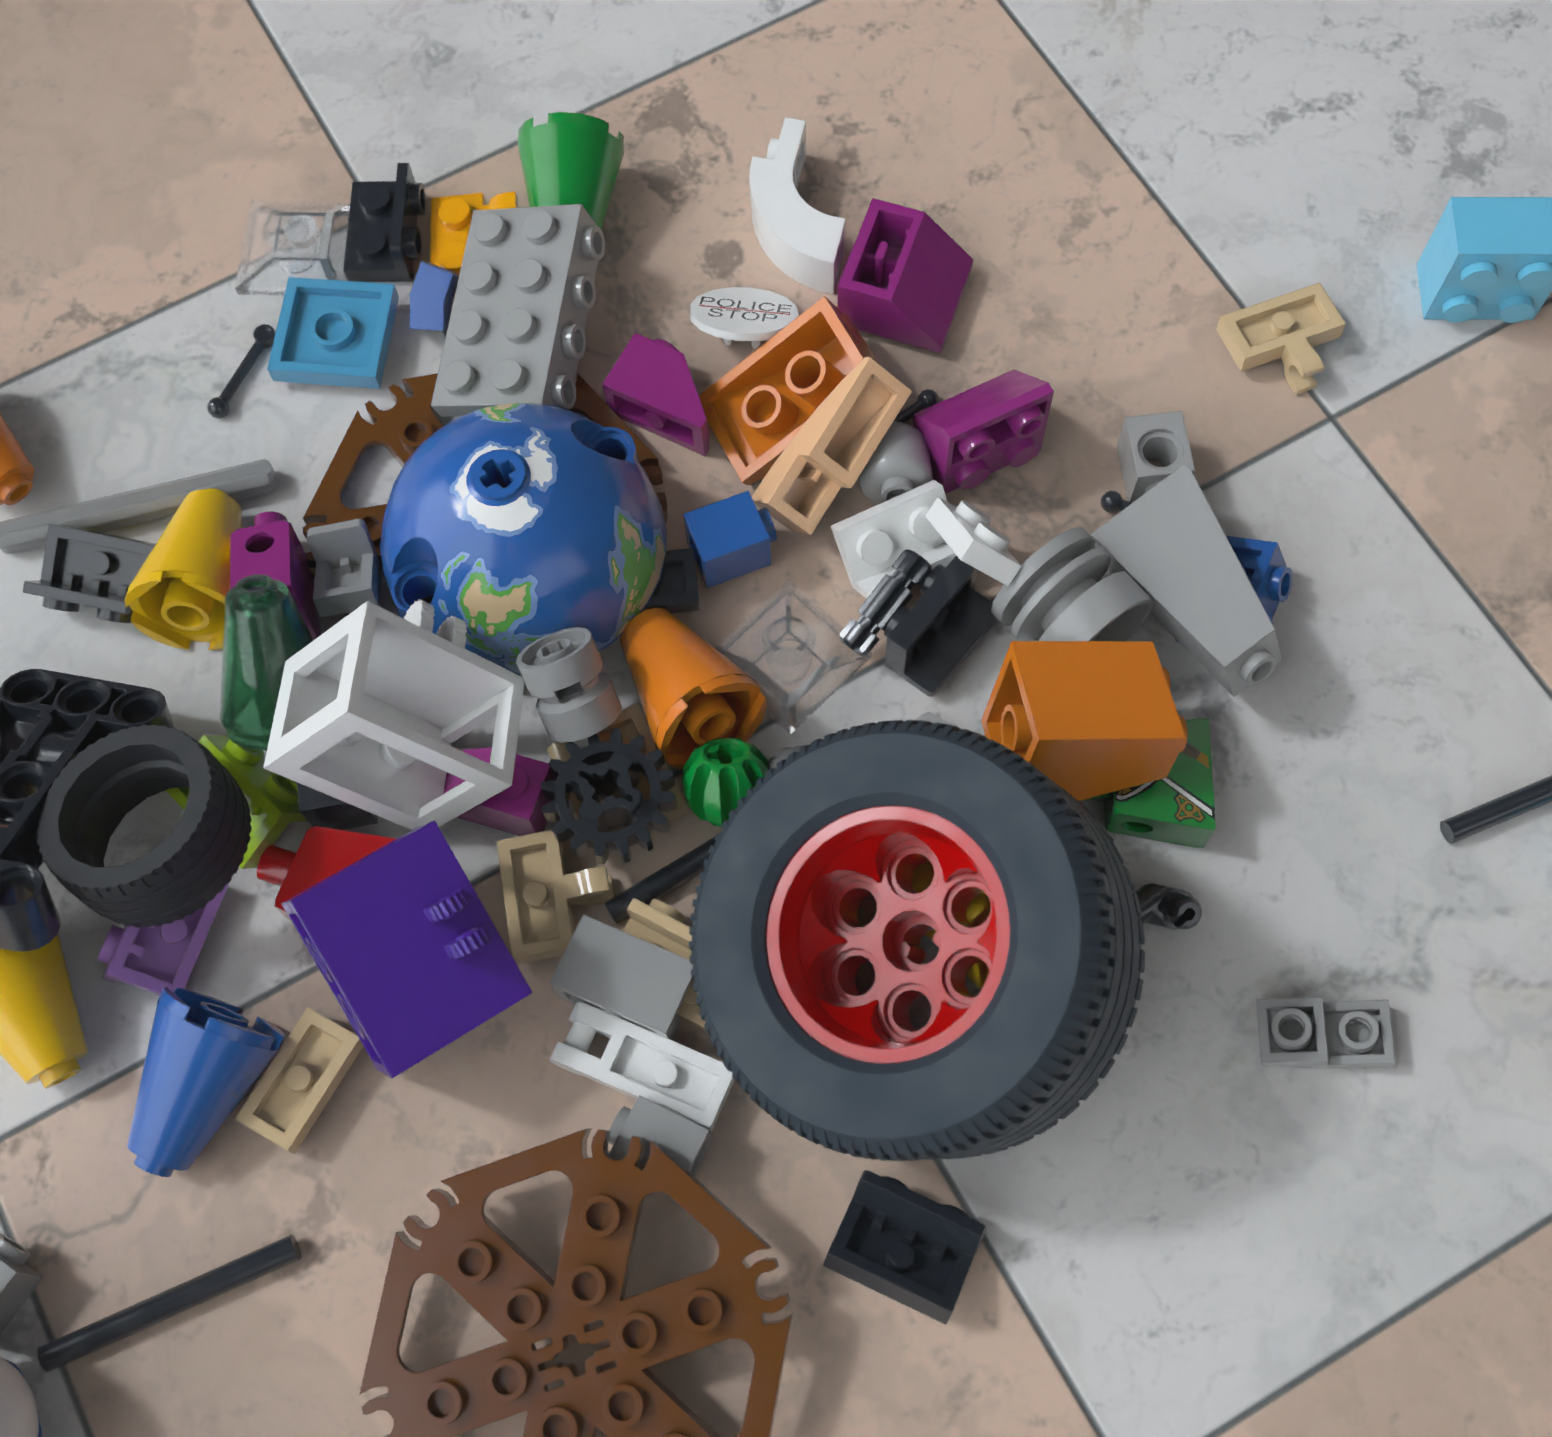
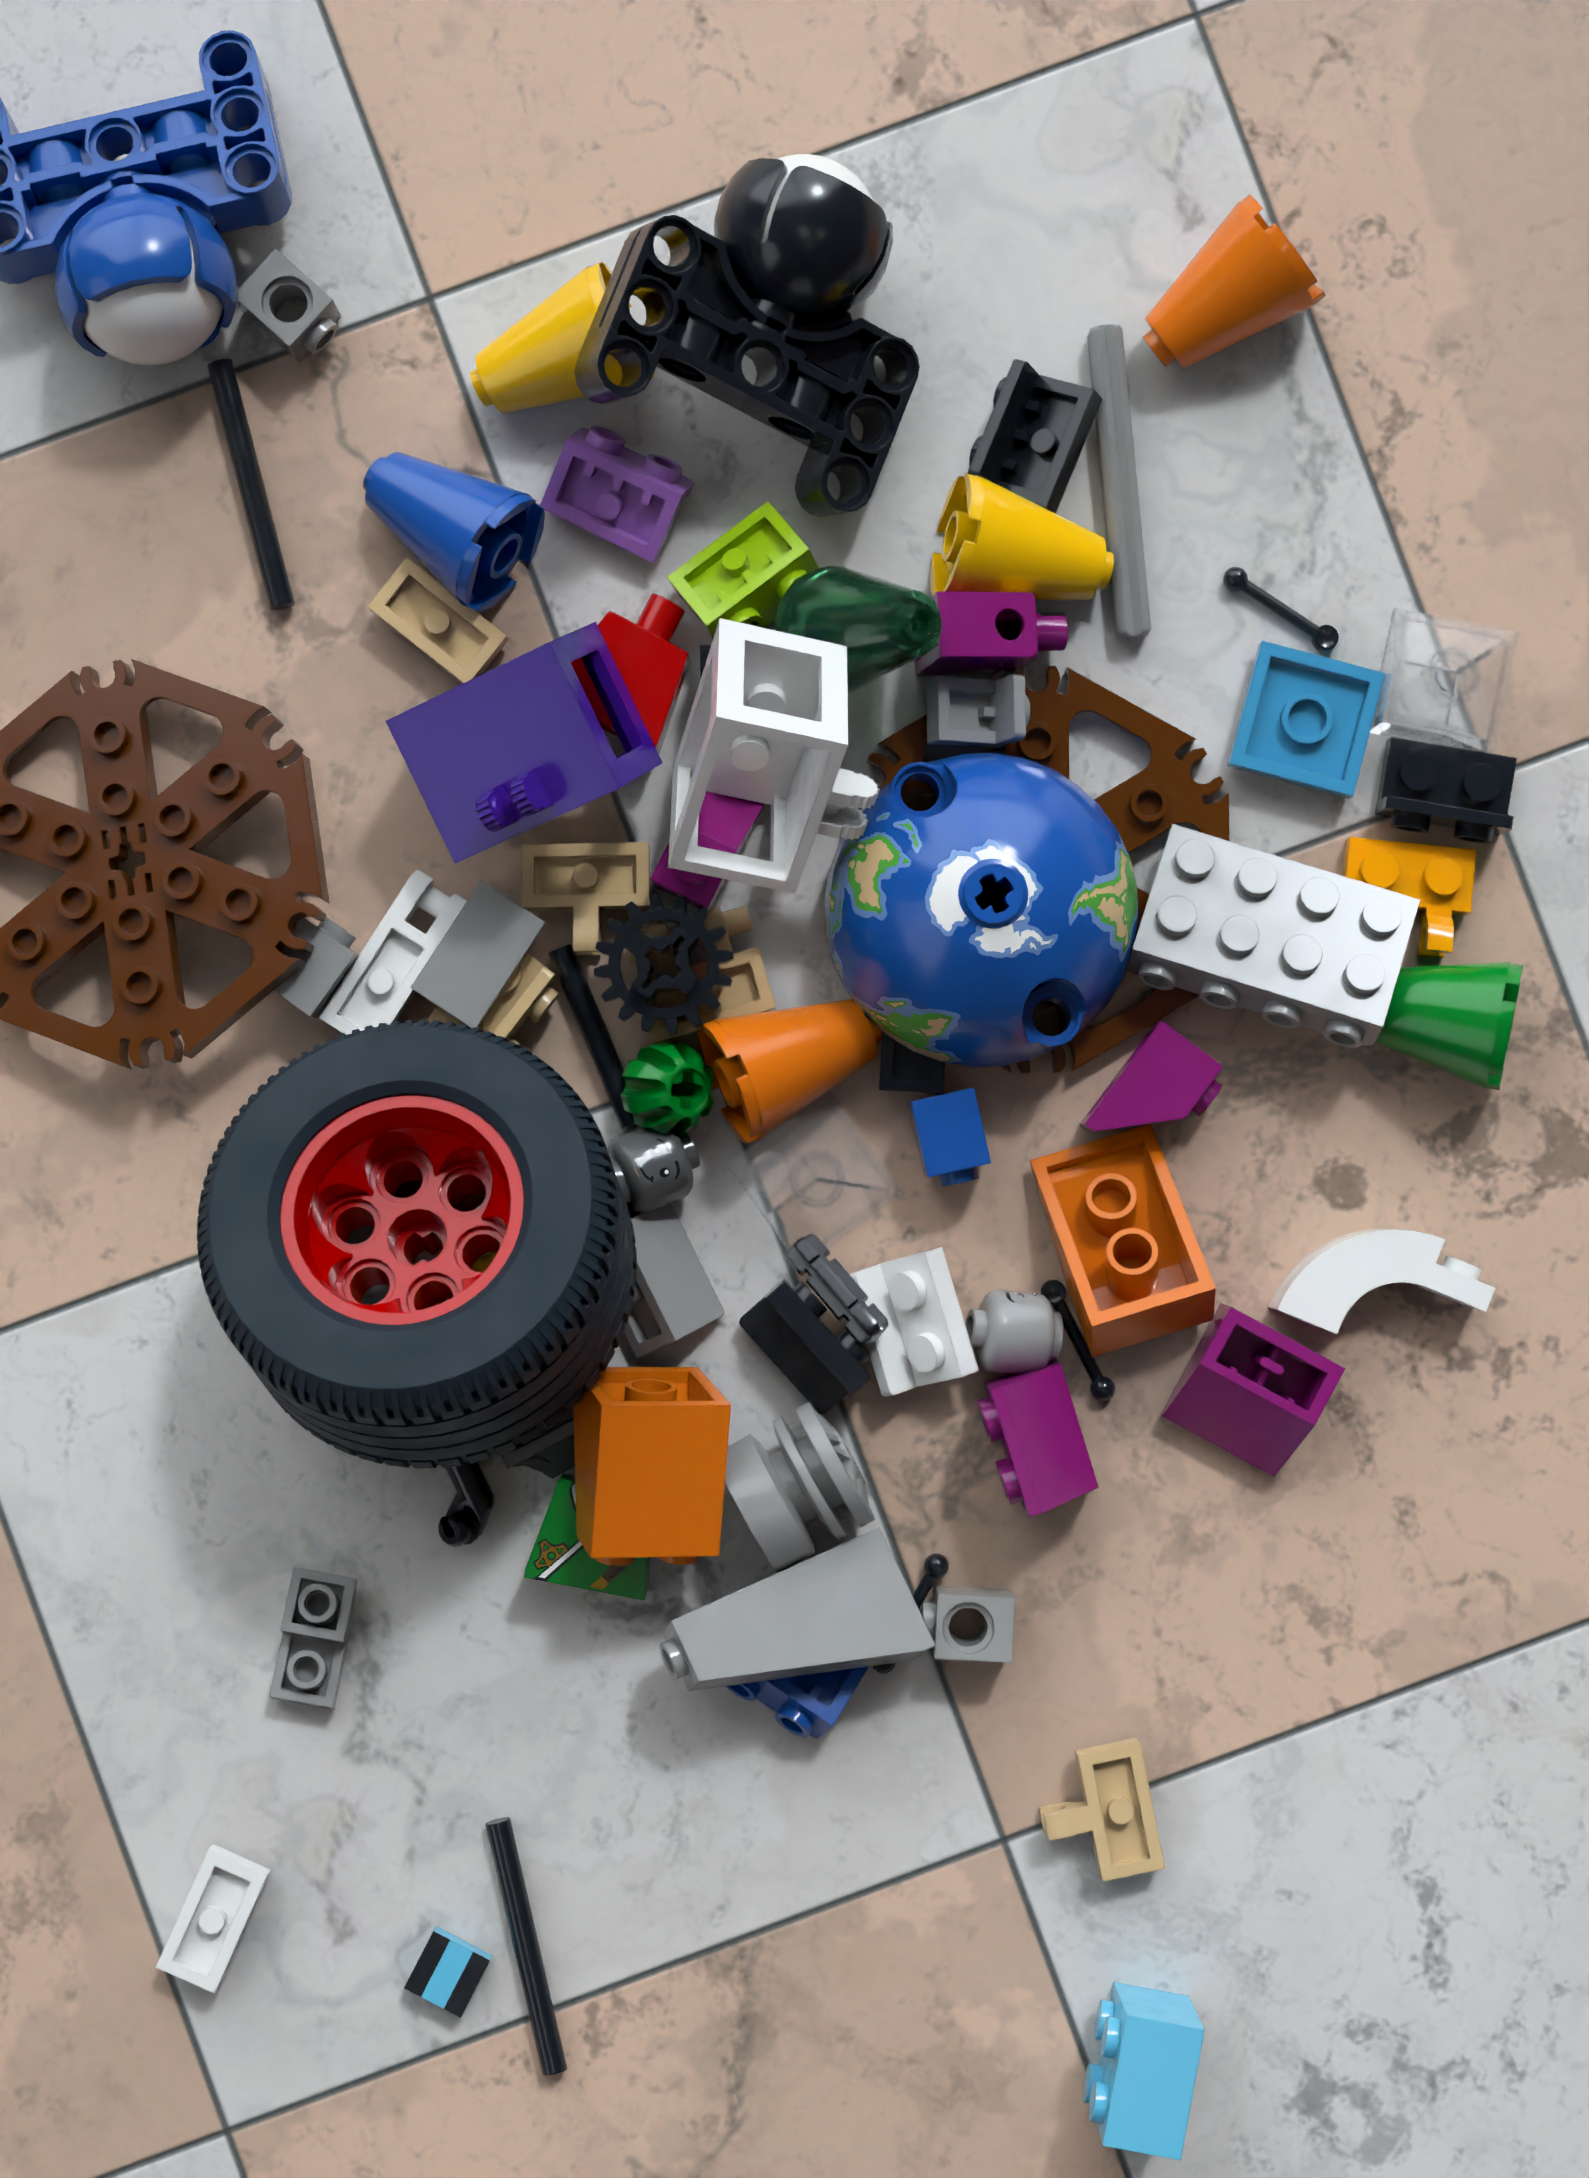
camera: 95 degrees right, 20 degrees up
black tyre [36,724,252,928] -> none
piece [410,261,460,331] -> none
light grey wheel [516,627,622,743] -> none
white piece [690,287,799,349] -> none
light nougat slope [752,357,912,535] -> none
black bracket [823,1170,986,1325] -> none
white plate [925,497,1022,586] -> none

